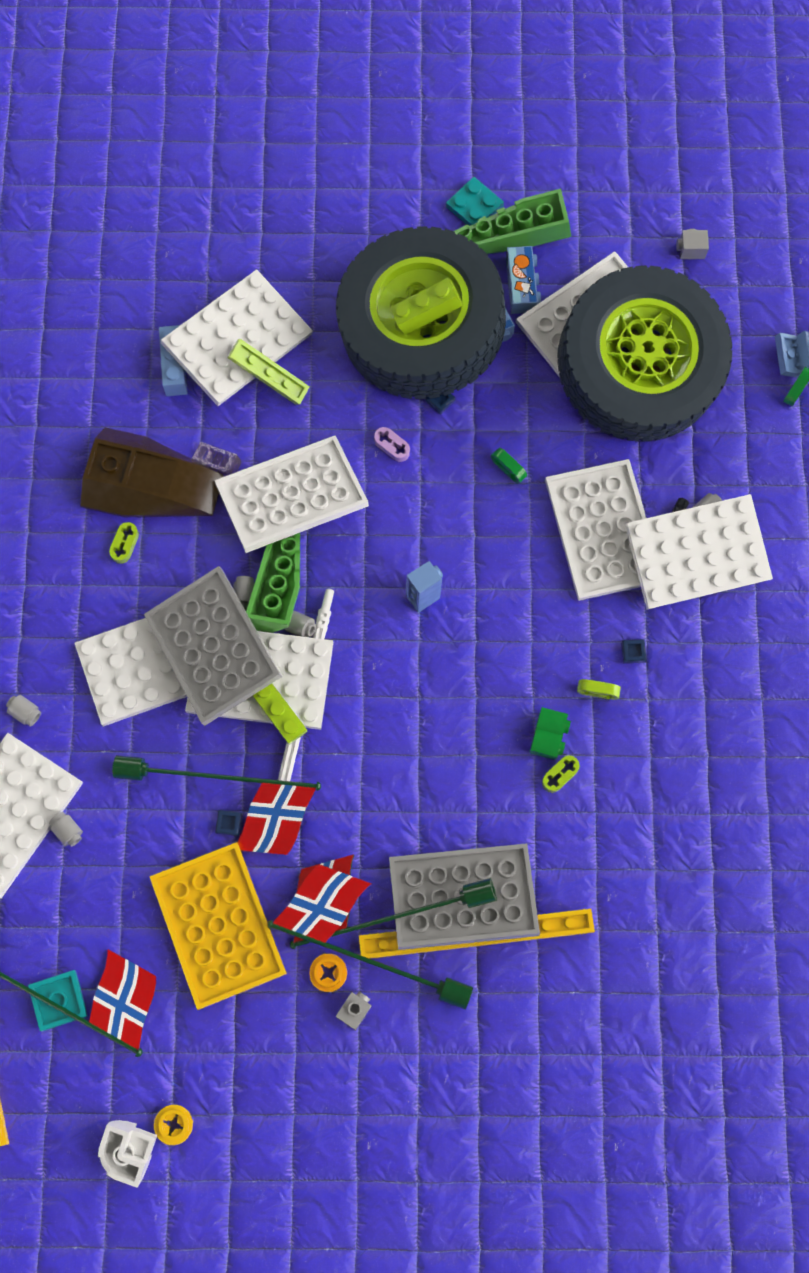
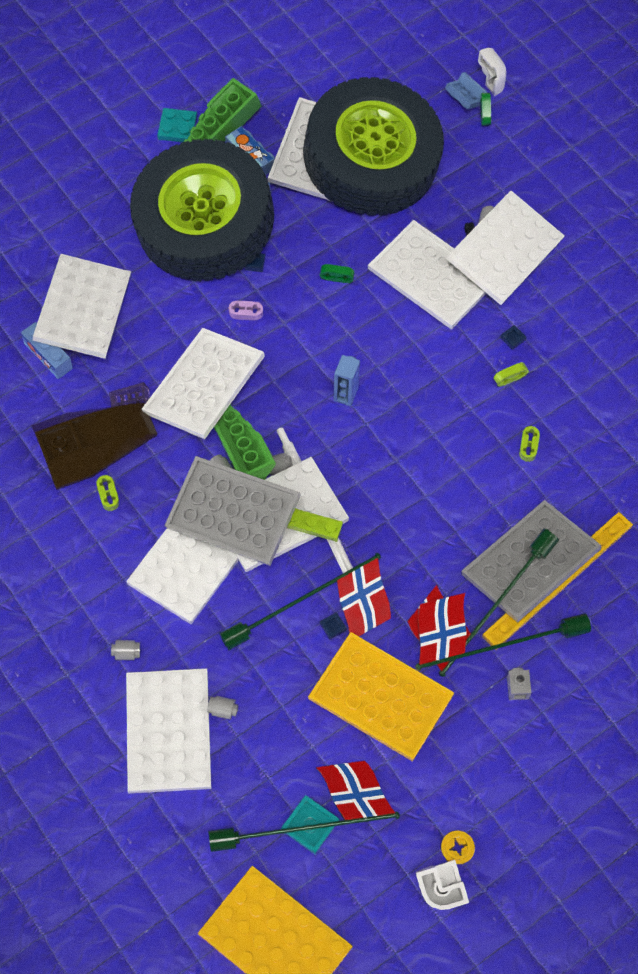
camera: 35 degrees left, 10 degrees down
lime plate [227,339,310,405] -> none
light orange gear [309,954,347,992] -> none
lime brick [390,277,463,335] -> none
green brick [530,707,571,760] -> none
light grey brick [676,229,709,259] -> none

